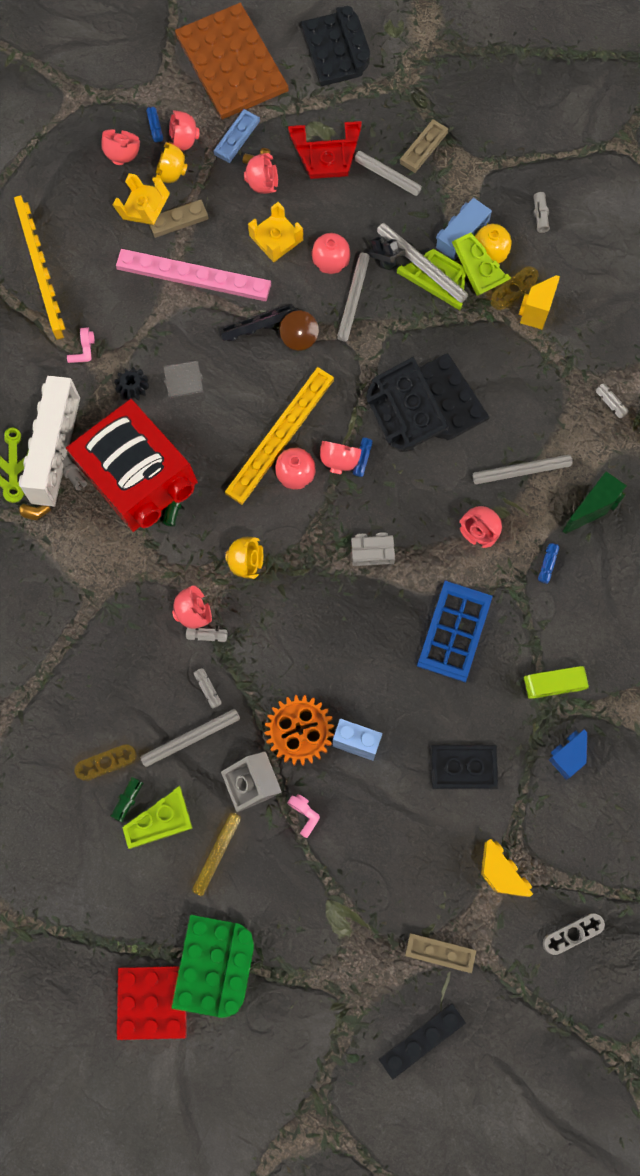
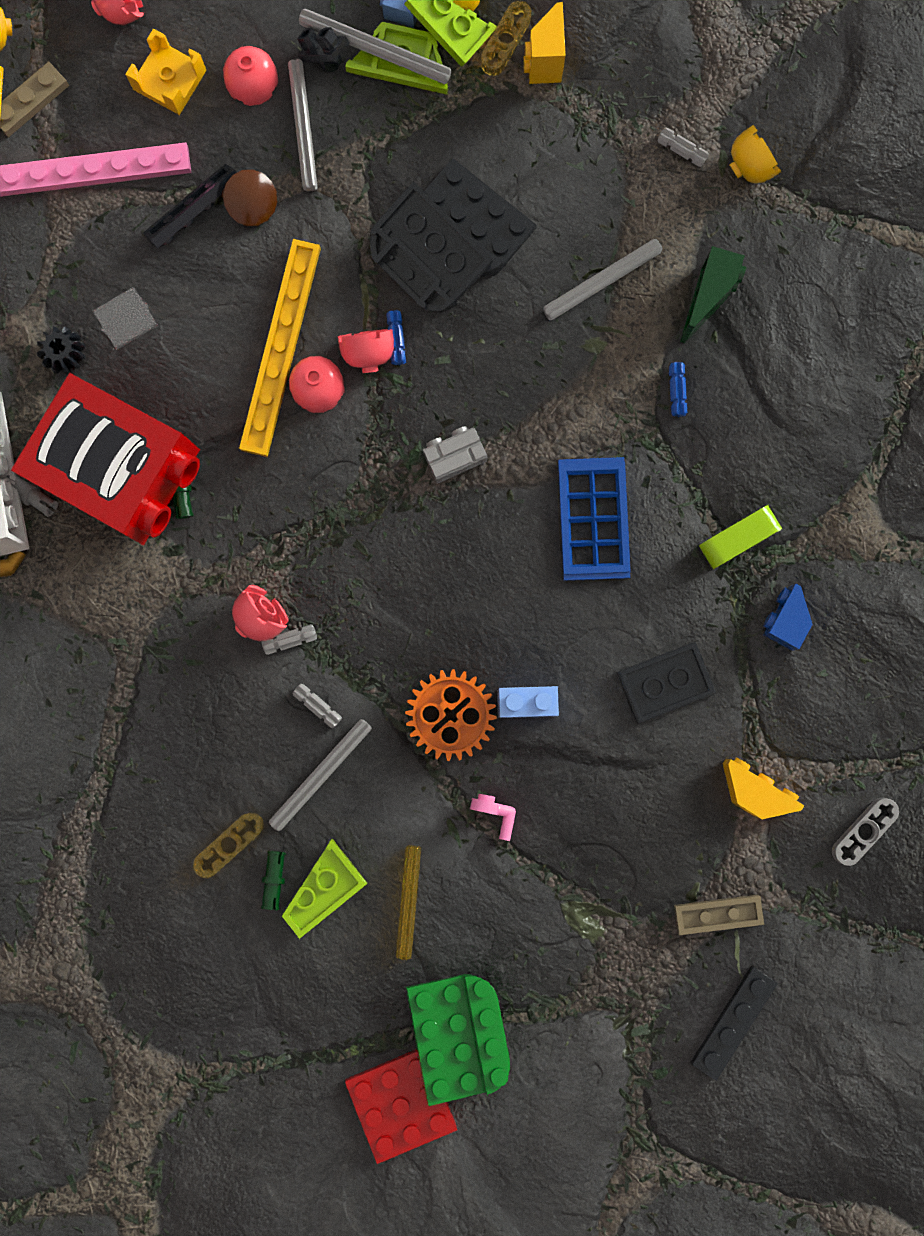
camera: 25 degrees left, 10 degrees up
light grey slope [221,752,282,812] -> none
yellow cylinder [225,537,264,579] -> none
coral cylinder [459,506,502,548] -> none

